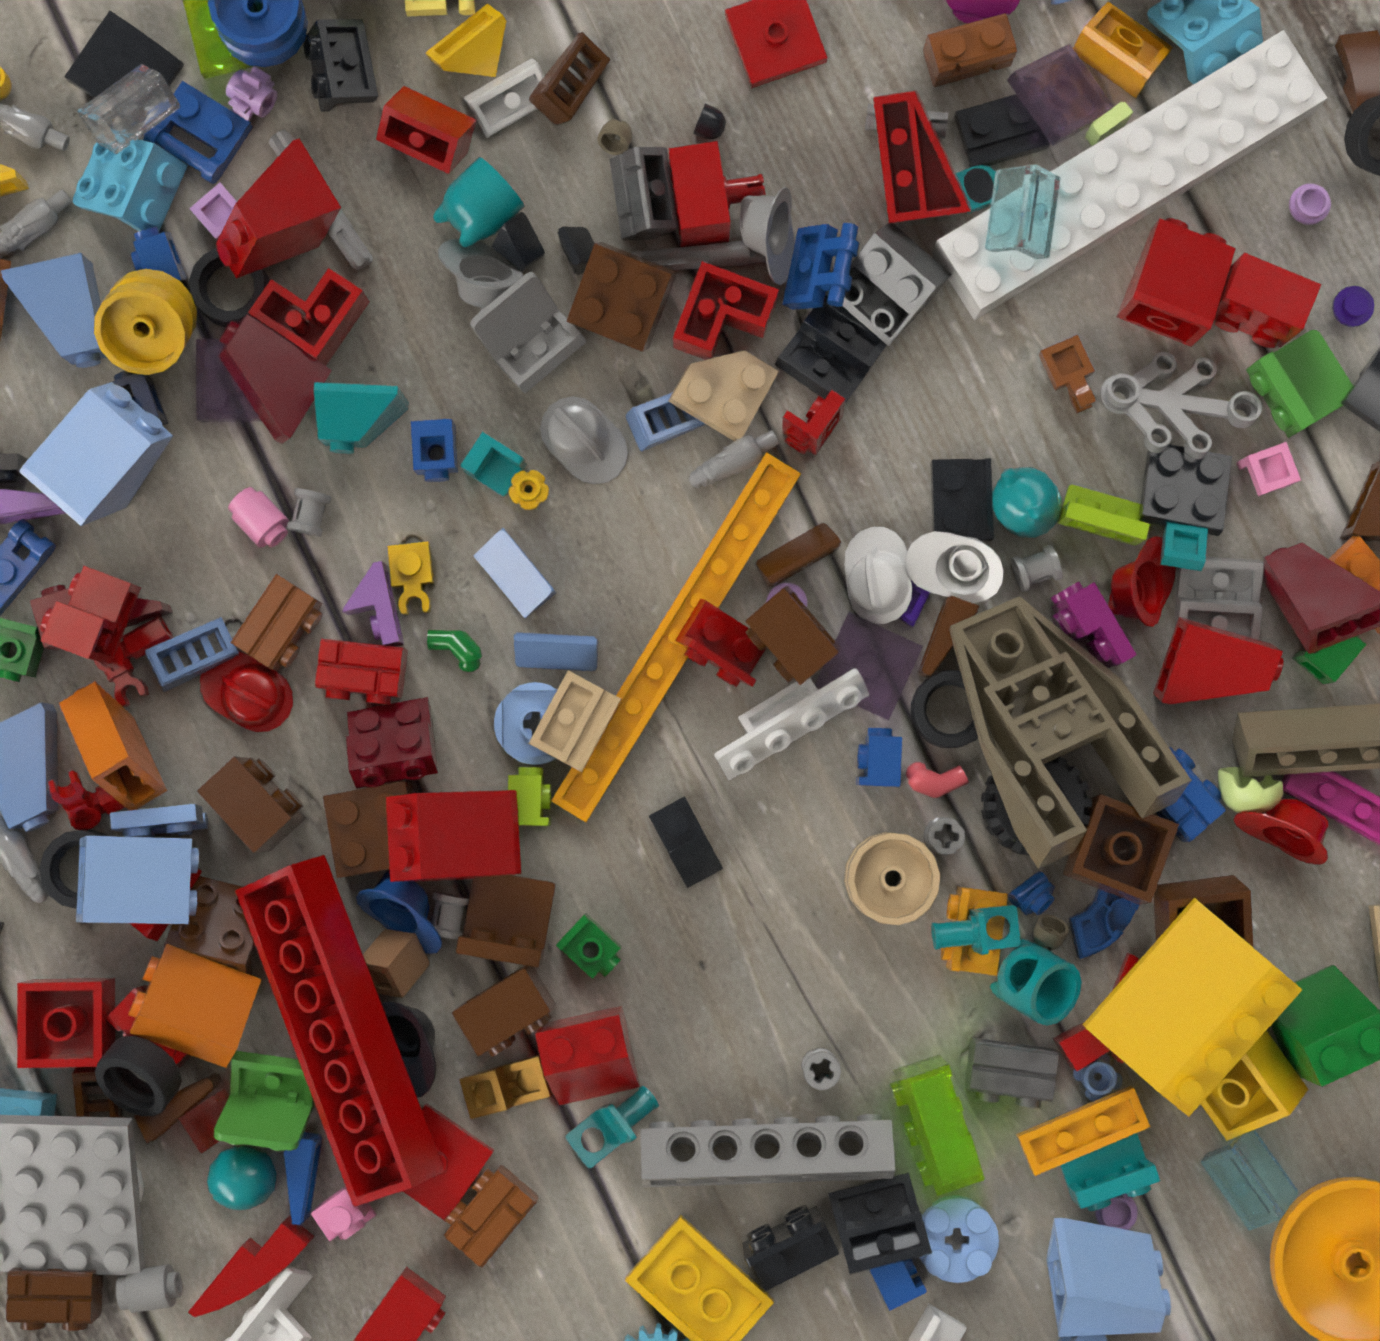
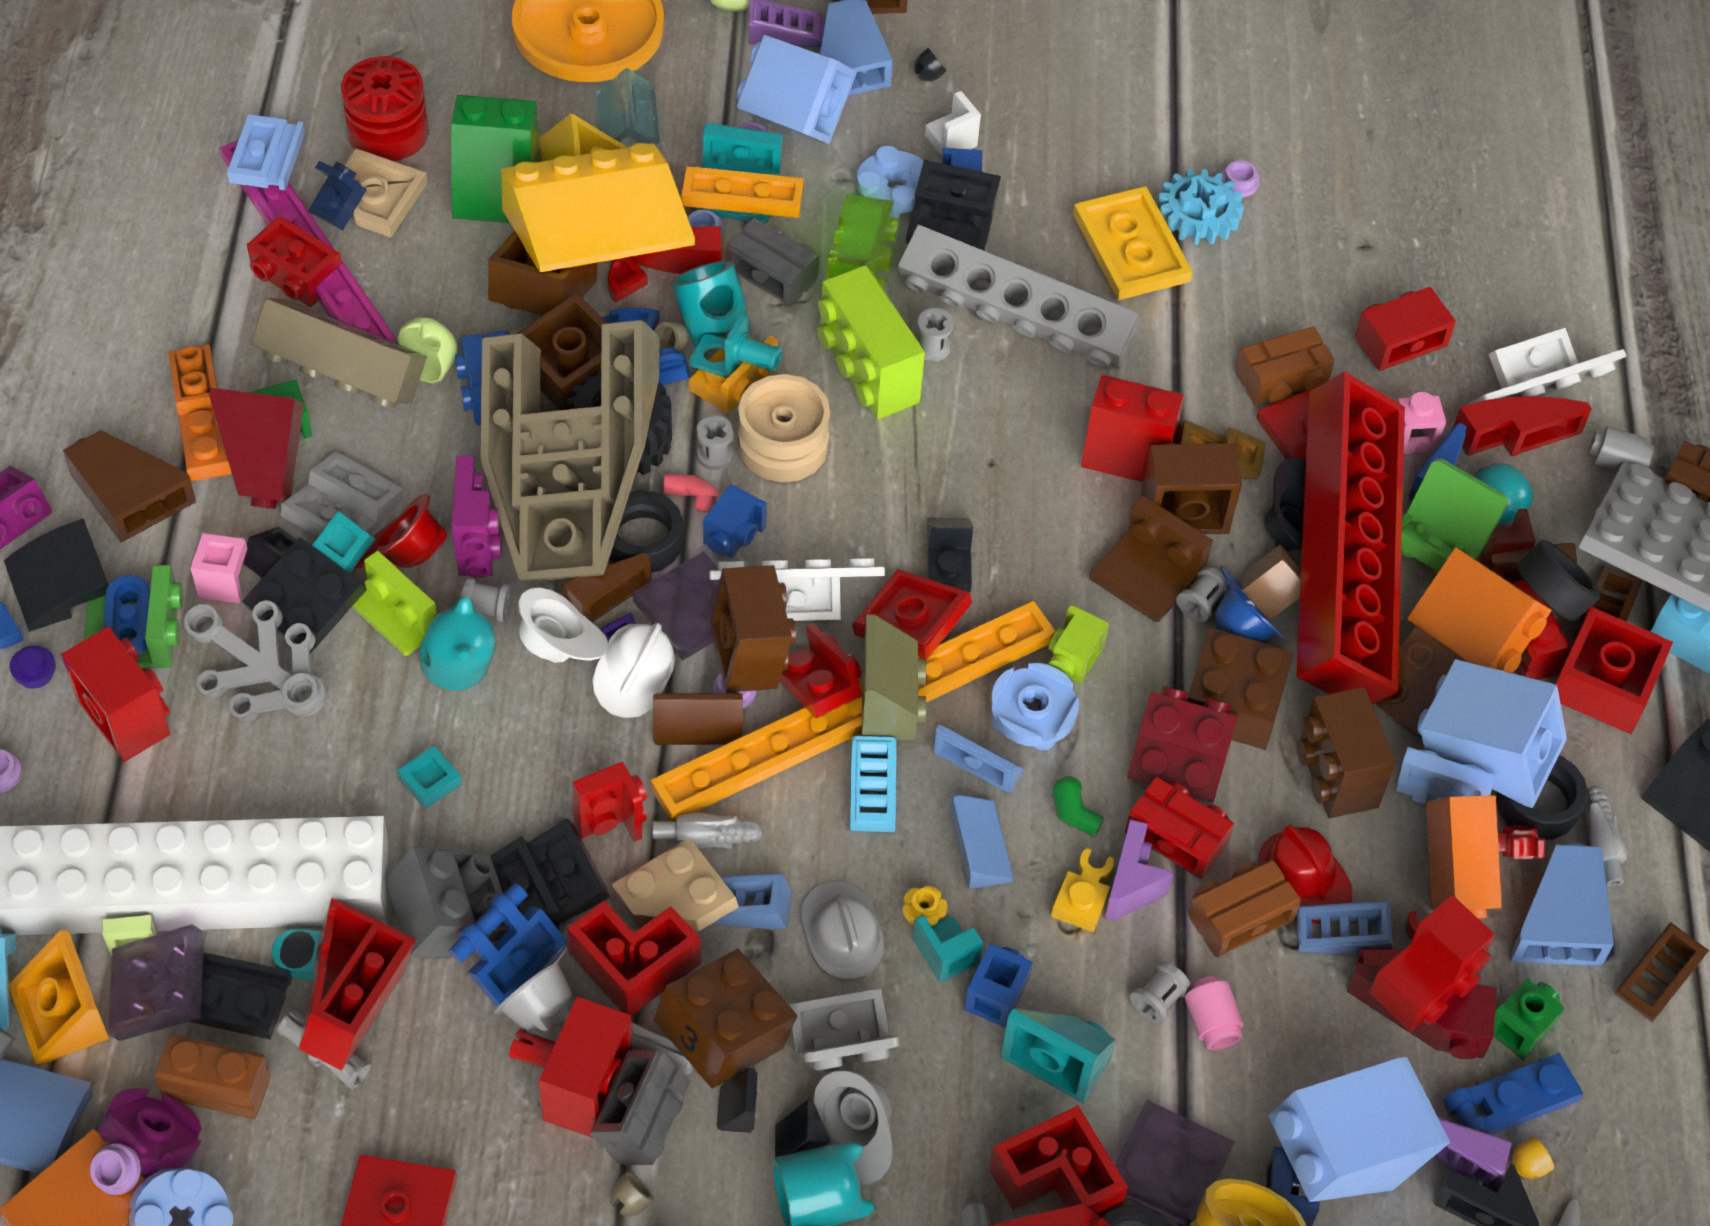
camera: 155 degrees left, 30 degrees down
dark red slope [218,314,332,444] -> none
red slope [386,790,522,882] -> none
tan plate [528,670,622,772] -> none
green brick [556,913,622,979] -> none
teal bracket [565,1086,659,1168] -> none
black hinge [693,104,726,139] -> none
black bracket [742,1205,839,1291] -> none
black plate [930,458,994,541] -> none
clear light blue panel [985,165,1061,259] -> none
dark orange plate [1039,335,1096,414] -> none
red slope [1116,218,1236,347] -> none
red slope [1153,617,1284,704] -> none
red piece [1233,799,1329,865] -> none
none -> blue plate [104,575,150,656]
none -> black slope [243,527,296,578]
none -> teal plate [397,745,462,809]
none -> lime brick [817,265,925,420]
none -> medium azure slope [850,736,896,832]
none -> red plate [852,569,972,660]
none -> olive slope [862,615,926,740]

